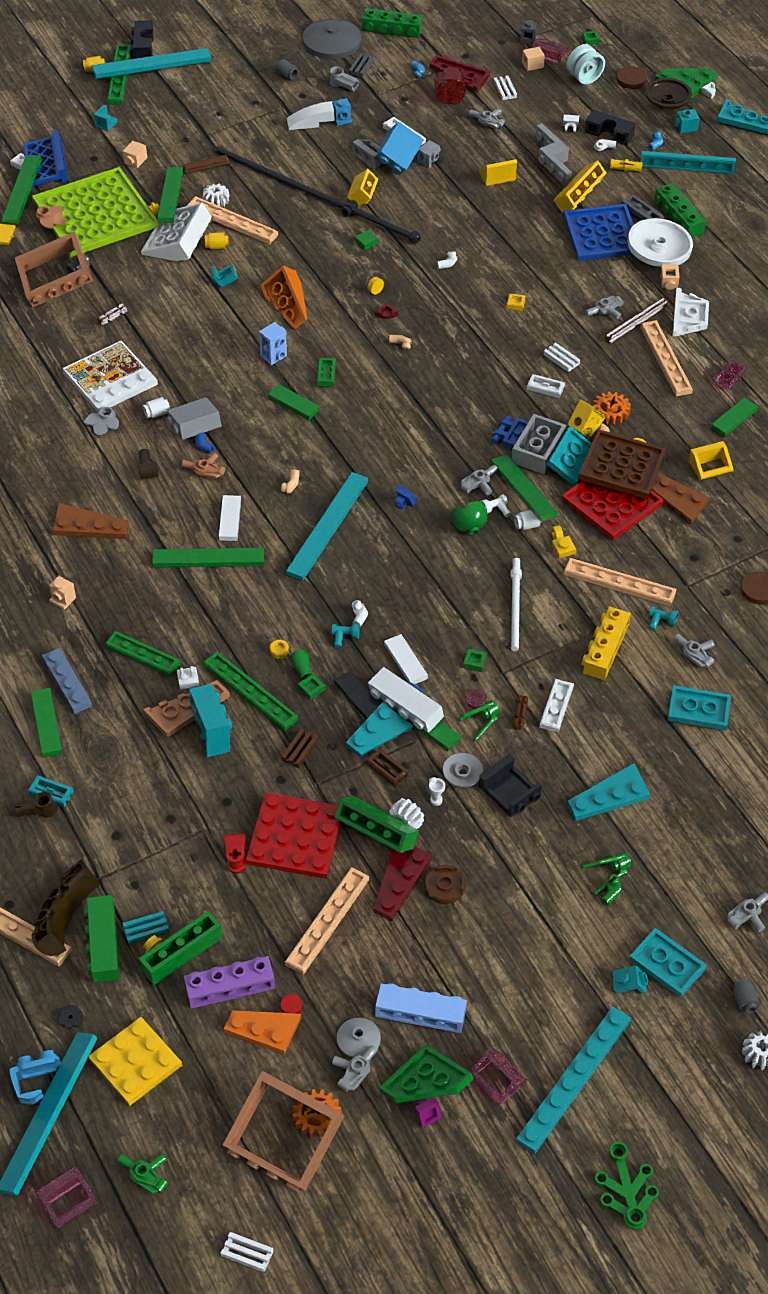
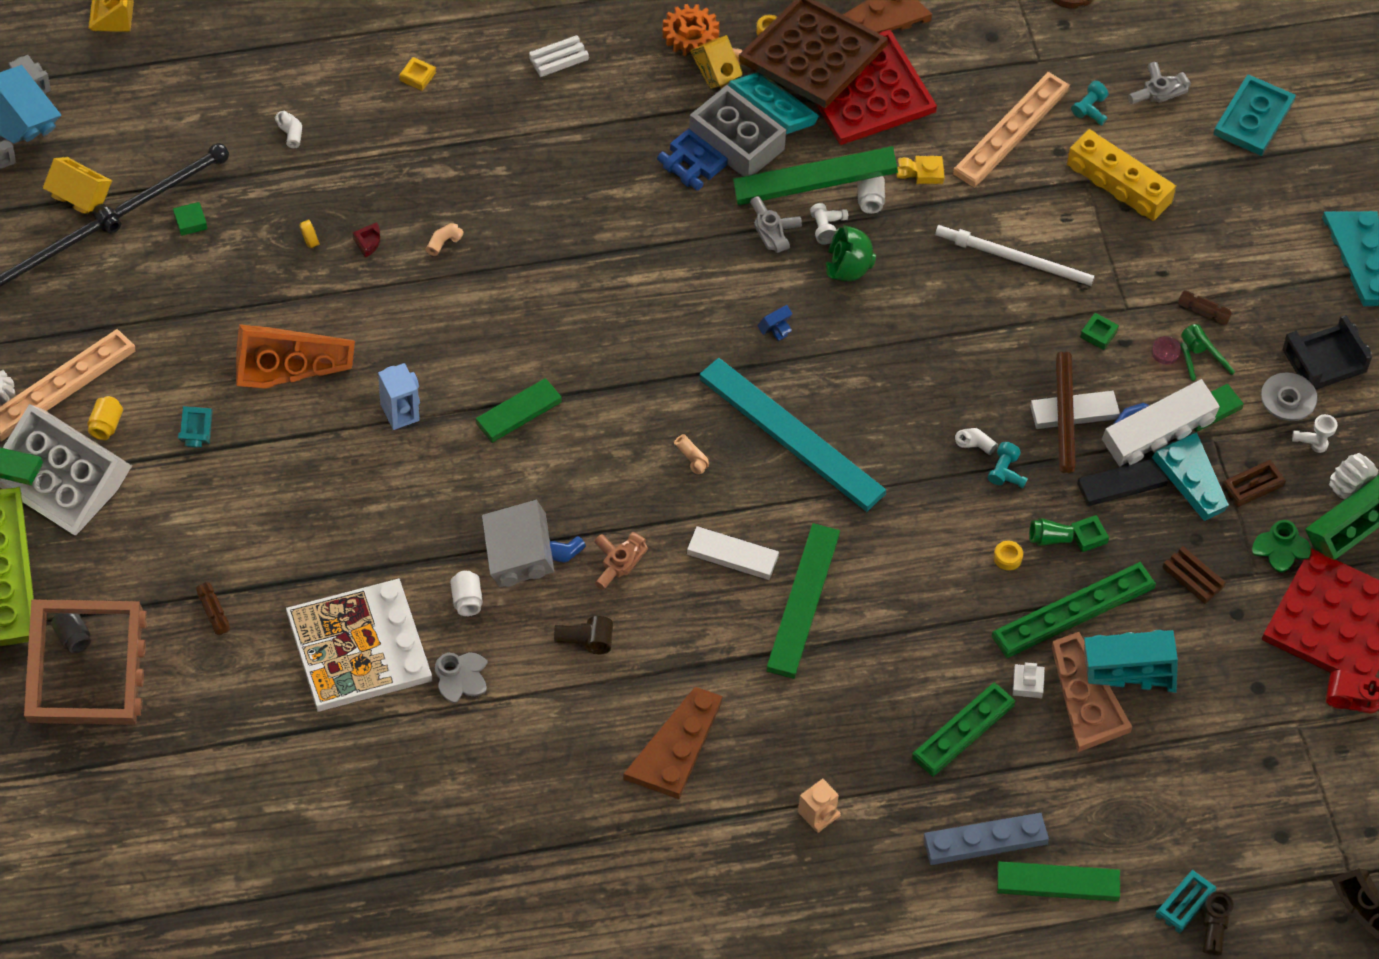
camera: 75 degrees left, 5 degrees up
green plate [317,358,336,387] -> none
white tile [527,374,565,398] -> none
white tile [539,679,574,733] -> none
none -> reddish brown axle [1056,351,1076,474]
none -> green plate [1252,520,1311,572]

